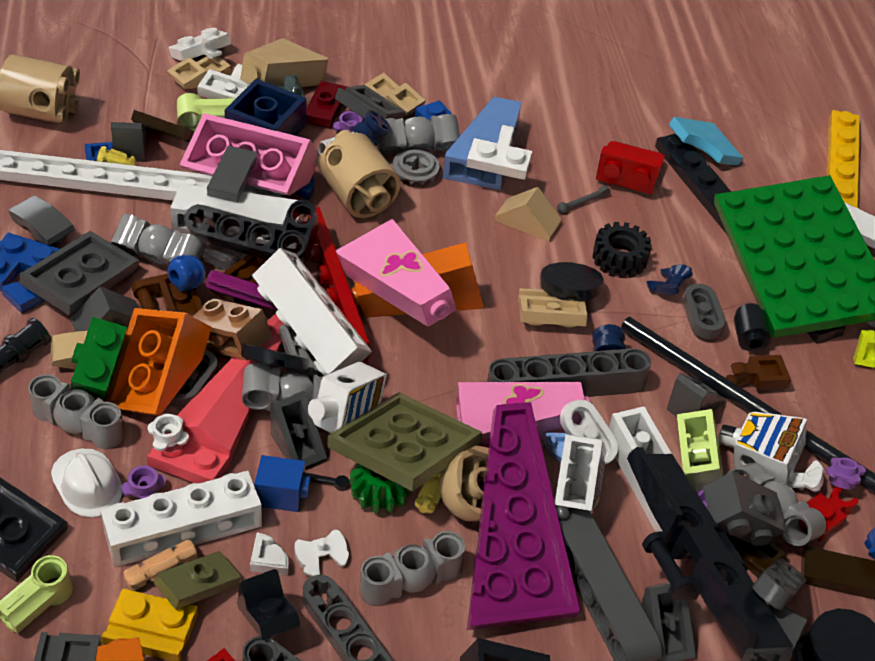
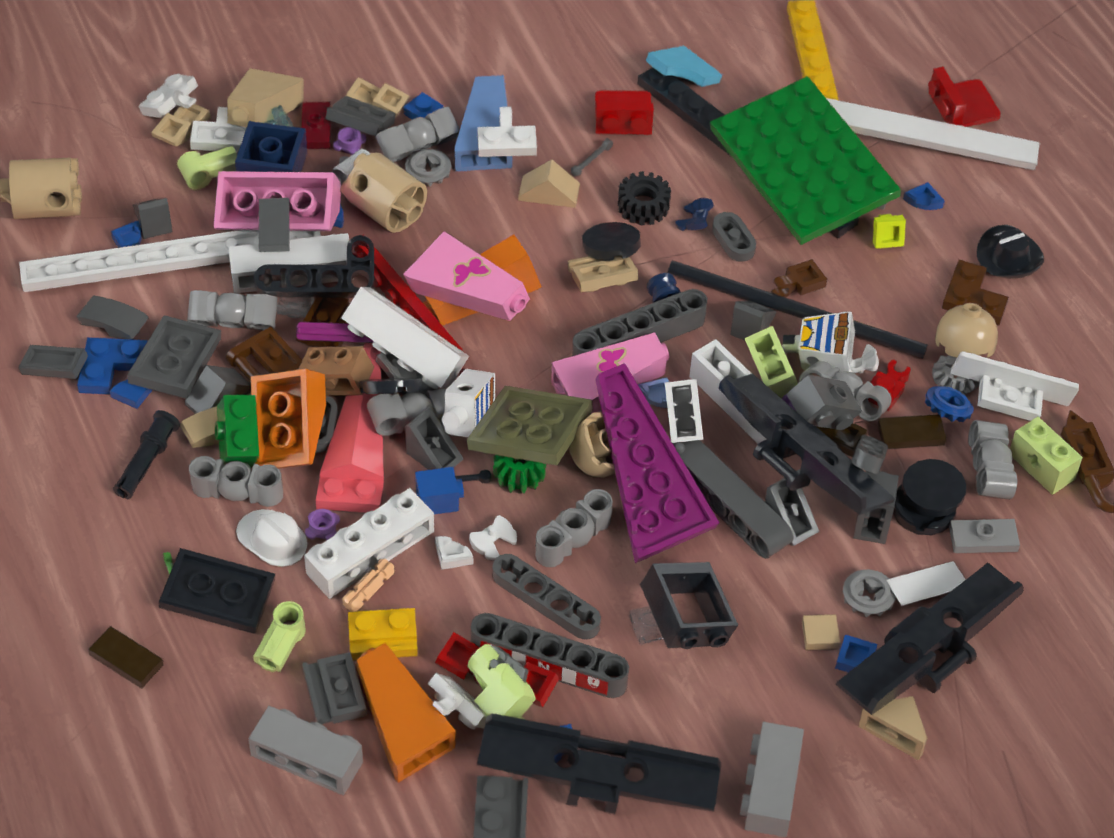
camera: 15 degrees left, 5 degrees up
light yellow piece [97,146,135,166] -> none
dark brown tile [131,110,194,143] -> none
white plate [147,414,189,451] -> none
olive plate [154,551,242,610] -> none
blue piece [168,254,206,291] -> none
black slope [237,569,300,640] -> none
dark blue wheel [353,110,391,146] -> none
light yellow piece [415,472,441,514] -> none
white plate [560,400,618,464] -> none
black brick [734,303,771,351] -> none
medium lavender plate [825,458,866,489] -> none

